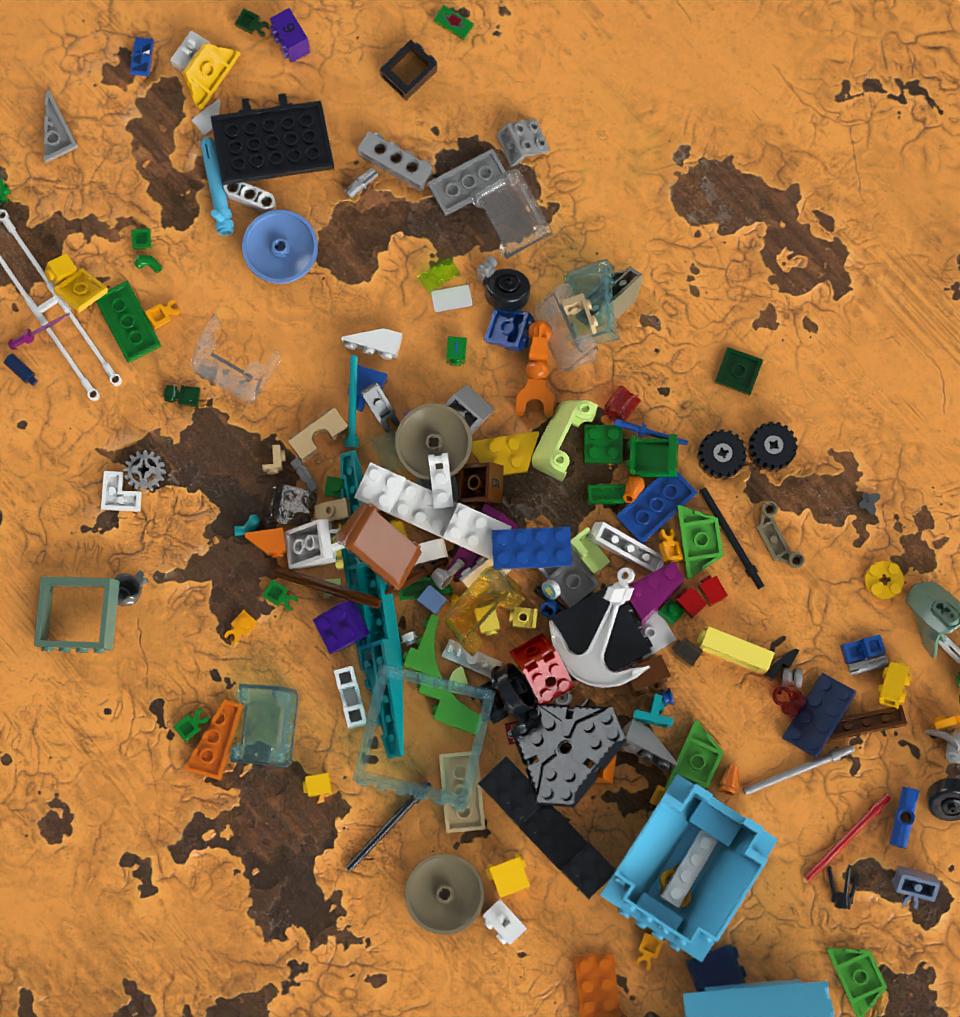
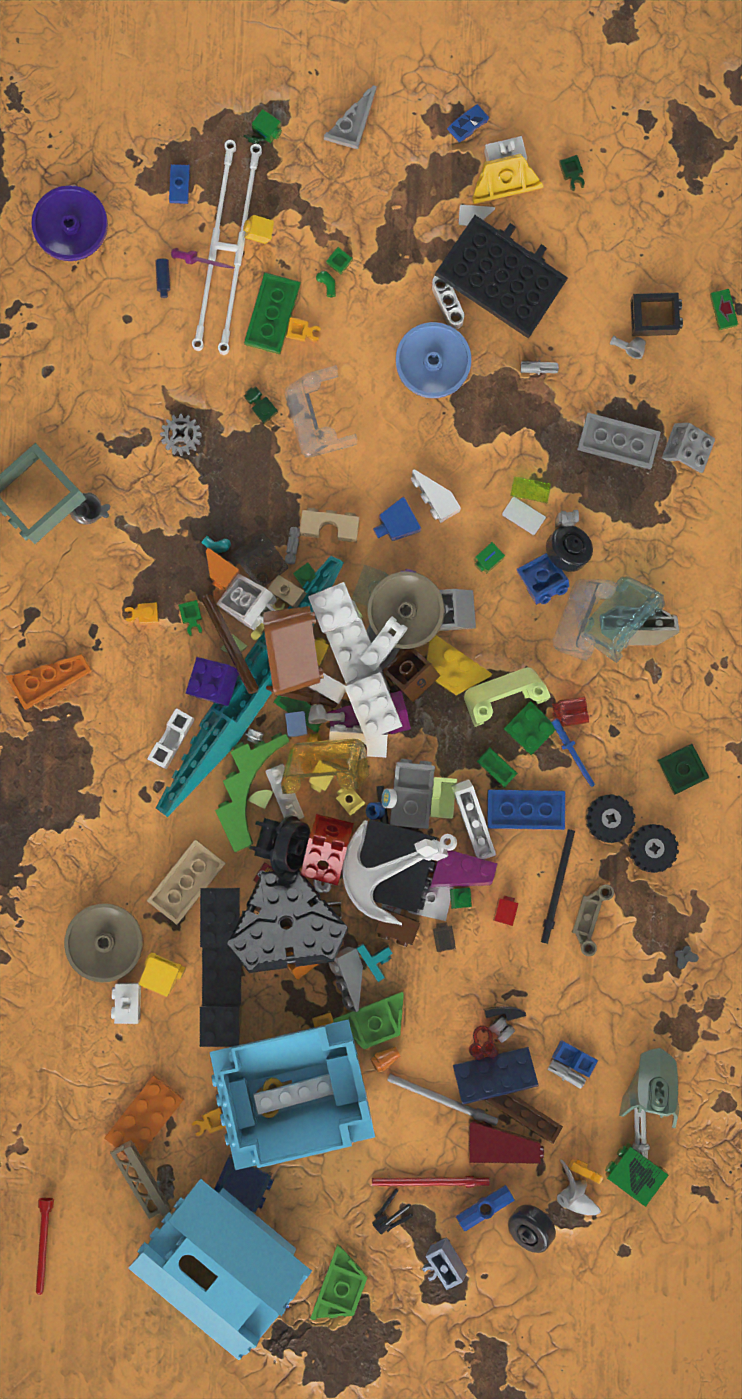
camera: 45 degrees right, 5 degrees up
yellow plate [53,268,108,313] -> none
white plate [101,471,142,512] -> none
green plate [173,708,210,742] -> none
medium azure cylinder [200,137,234,236] -> none
clear light blue windscreen [230,684,298,768] -> none
tan bracket [262,445,286,475] -> none
dark purple brick [269,8,310,63] -> none
yellow brick [302,773,333,797] -> none
teal piece [344,355,359,447] -> none
black bar [345,780,432,872] -> none
clear light blue window [353,663,496,810] -> none
light grey brick [357,131,433,192] -> none
hinge [360,381,400,433] -> none
clear windscreen [471,169,553,259] -> none
blue plate [492,527,572,570] -> none
orange piece [516,320,554,418] -> none
tan bracket [561,293,598,334] -> none
orange cone [623,475,645,503] -> none
green panel [626,434,679,477] -> none
light orange plate [658,529,683,563] -> none
blue bush [660,688,674,707] -> none
red brick [676,587,708,619] -> none
bright green wing [677,505,723,579] -> none
light yellow window [696,627,775,674] -> none
yellow plate [864,561,904,600] -> none
yellow brick [877,661,912,708] -> none
none -> dark red slope [468,1120,544,1164]
none -> light grey bar [610,336,646,359]

